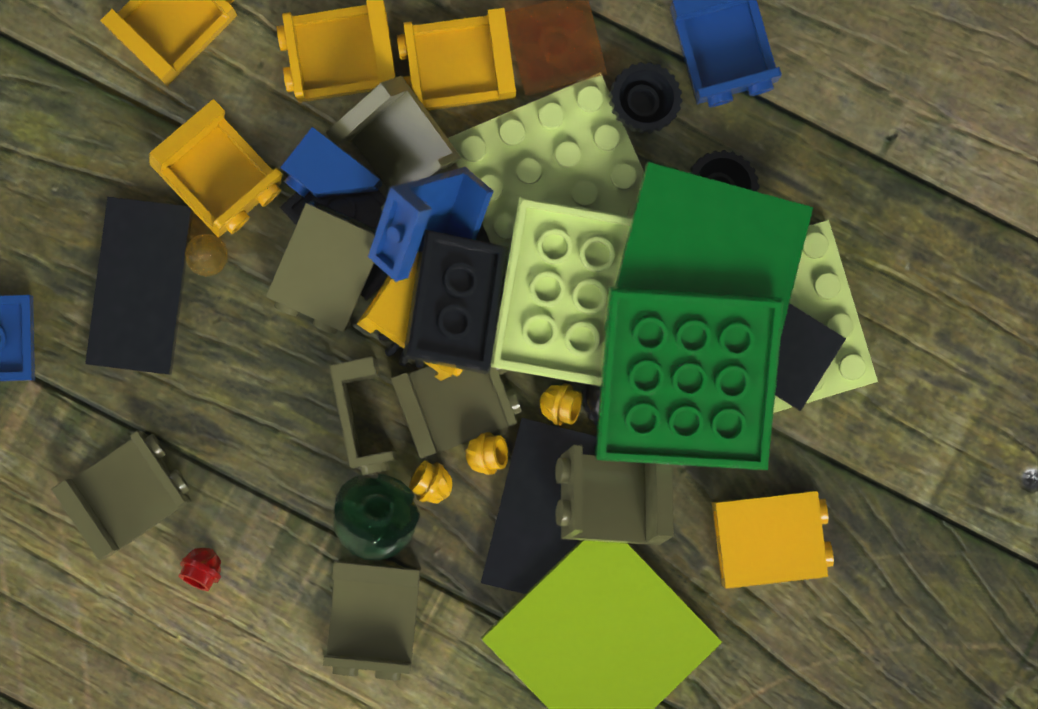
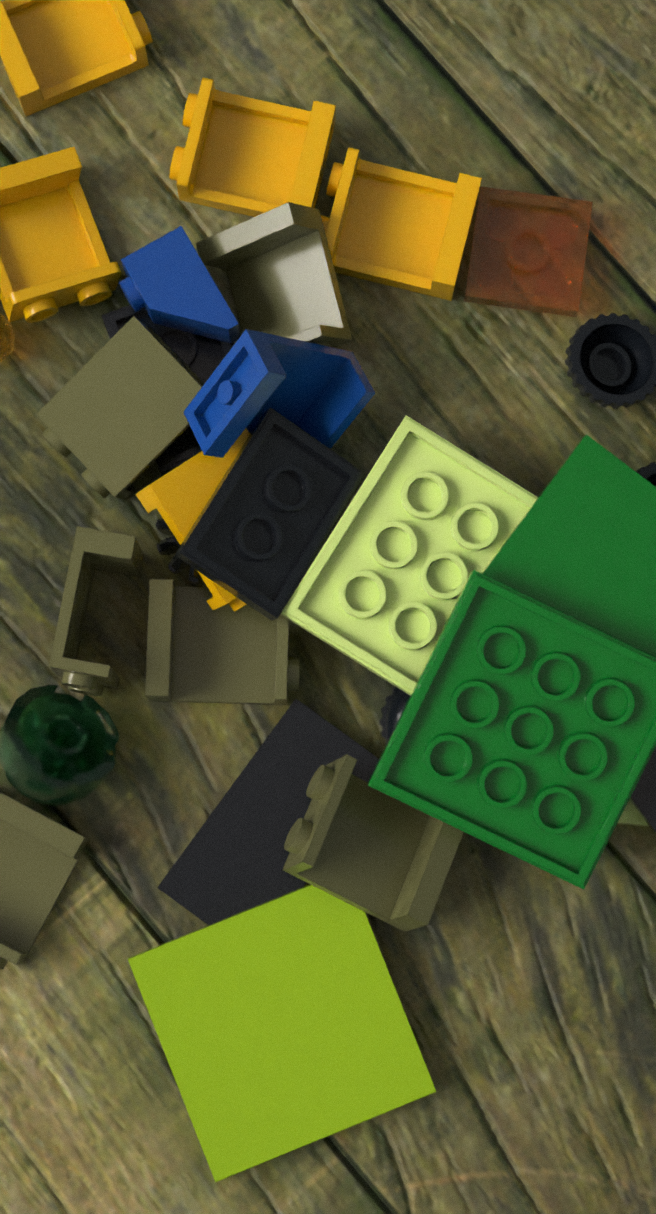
camera: 25 degrees right, 5 degrees down
yellow plate [409,460,452,504] -> none
yellowish green plate [447,73,644,277] -> none
yellow plate [465,432,508,475] -> none
yellow plate [540,383,582,426] -> none
yellow panel [712,491,834,589] -> none

